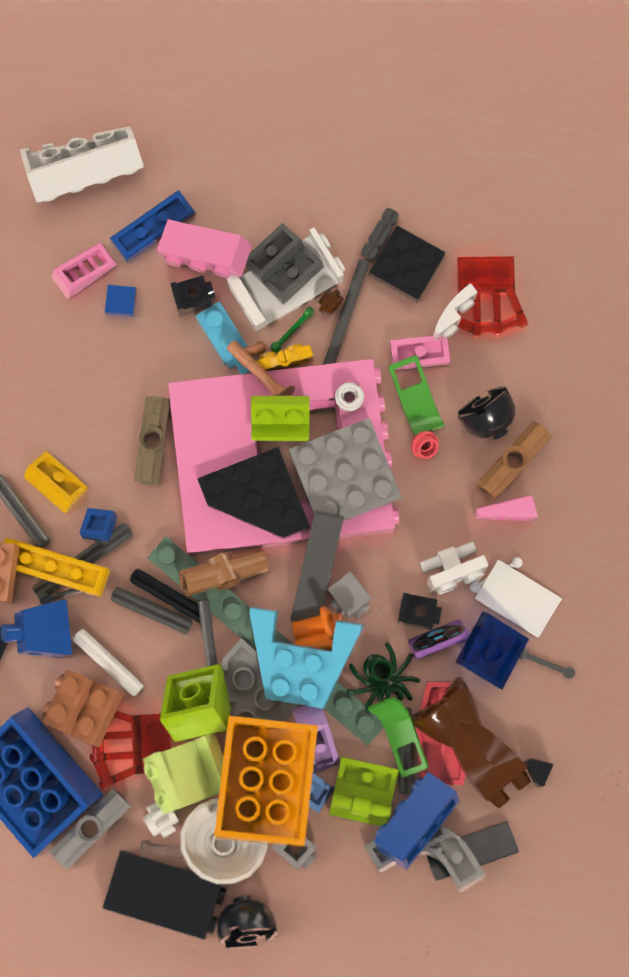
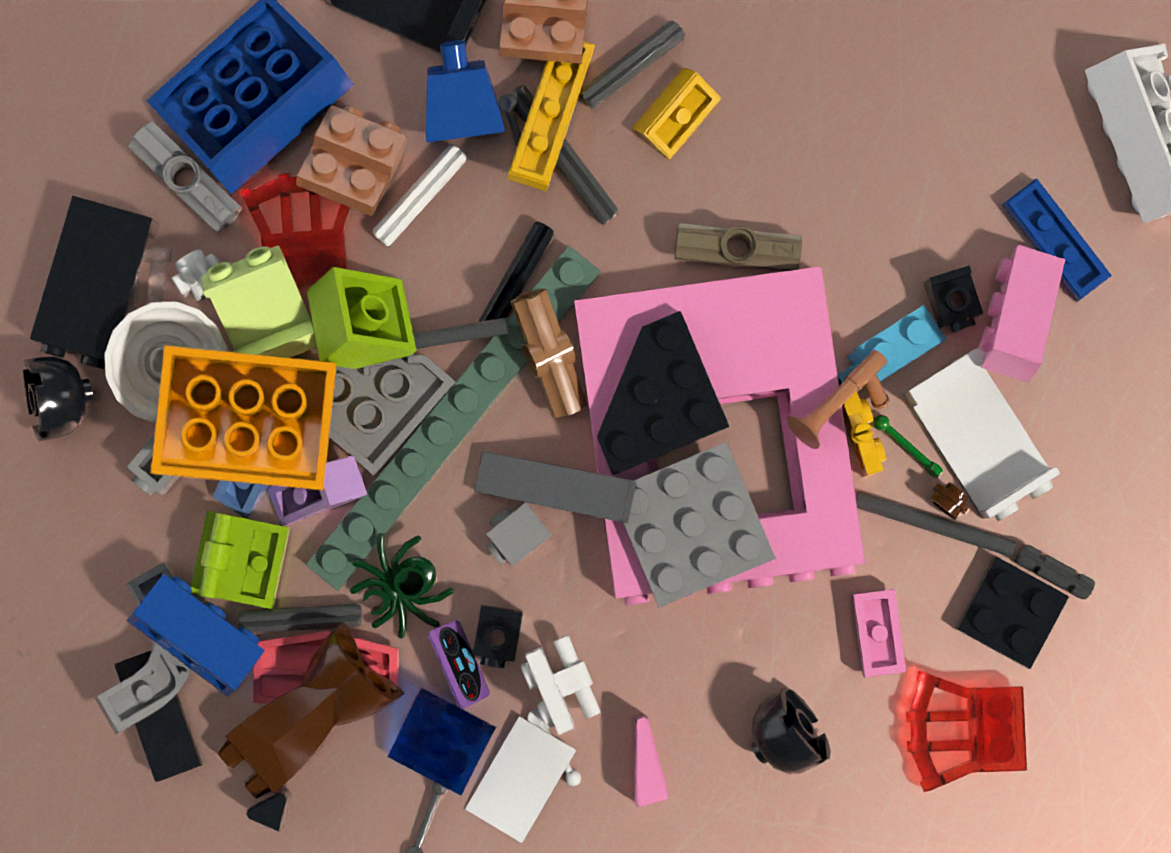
camera: 85 degrees right, 5 degrees up
bright pink slope [52,242,116,299] -> none
blue tile [80,508,117,541] -> none
blue tile [105,285,137,317] -> none
dark grey axle [111,587,193,634] -> none
dark grey slope [245,223,324,305] -> none
medium azure wing [249,607,364,708] -> none
lime bracket [251,396,310,441] -> none
orange piece [292,606,343,650] -> none
white plate [335,382,364,412] -> none
bright green piece [368,697,428,778] -> none
bright green piece [388,355,445,436] -> none
coral plate [411,431,439,459] -> none
white slope [433,283,477,340] -> none
medium nougat piece [476,420,552,501] -> none

